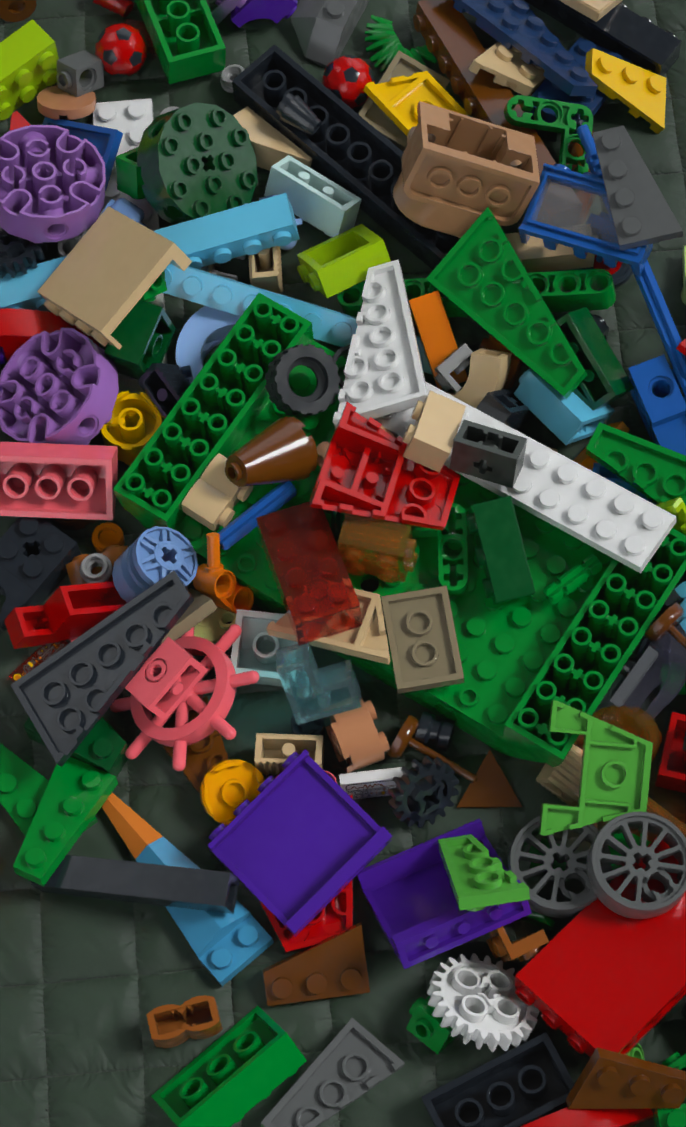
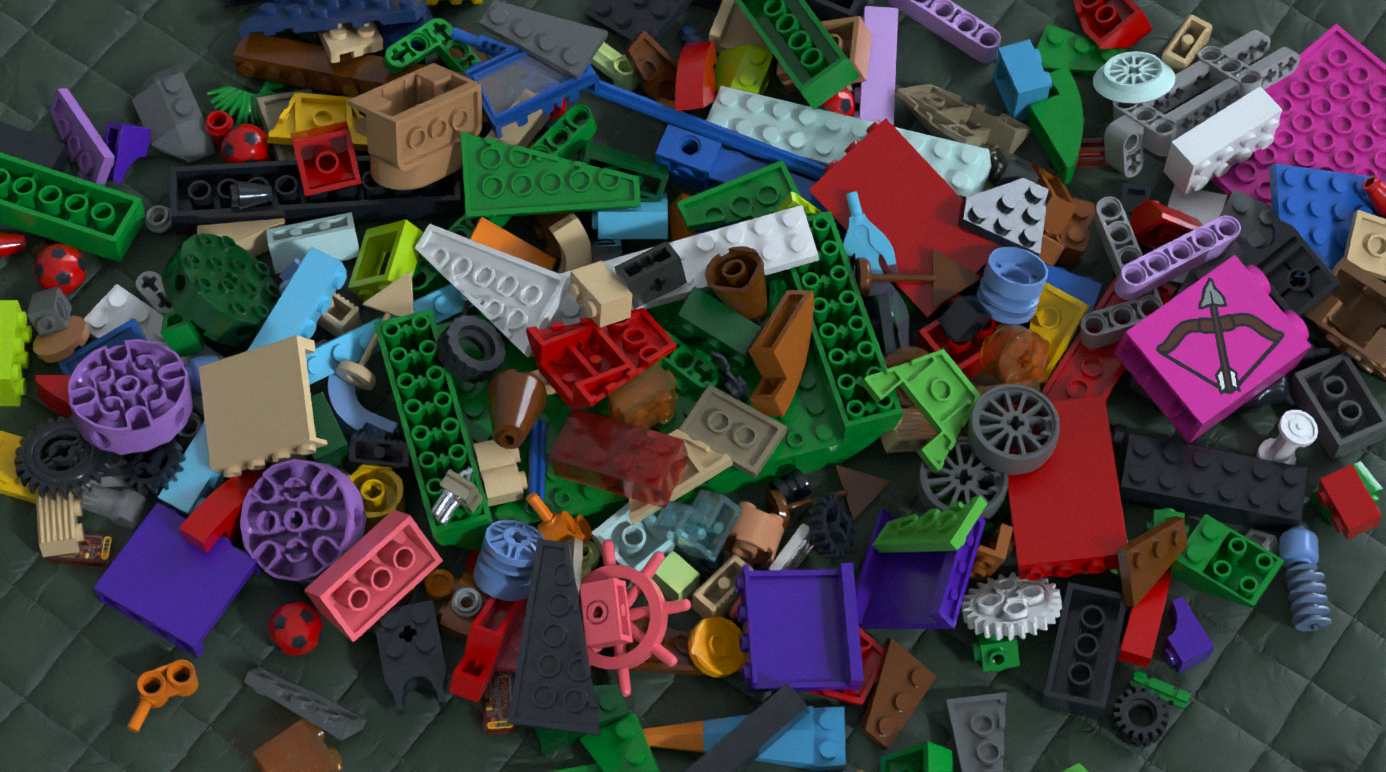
camera: 55 degrees left, 5 degrees down
light grey bracket [434,343,473,393] -> none
none -> red cone [205,110,233,149]
none -> red slope [290,121,362,196]
none -> tan piece [336,271,414,390]
none -> piece [431,467,483,524]
none -> yellowish green brick [652,551,700,601]
none -> reddish brown cone [705,246,768,325]
none -> black plate [710,351,749,400]
none -> dark orange slope [749,290,814,417]

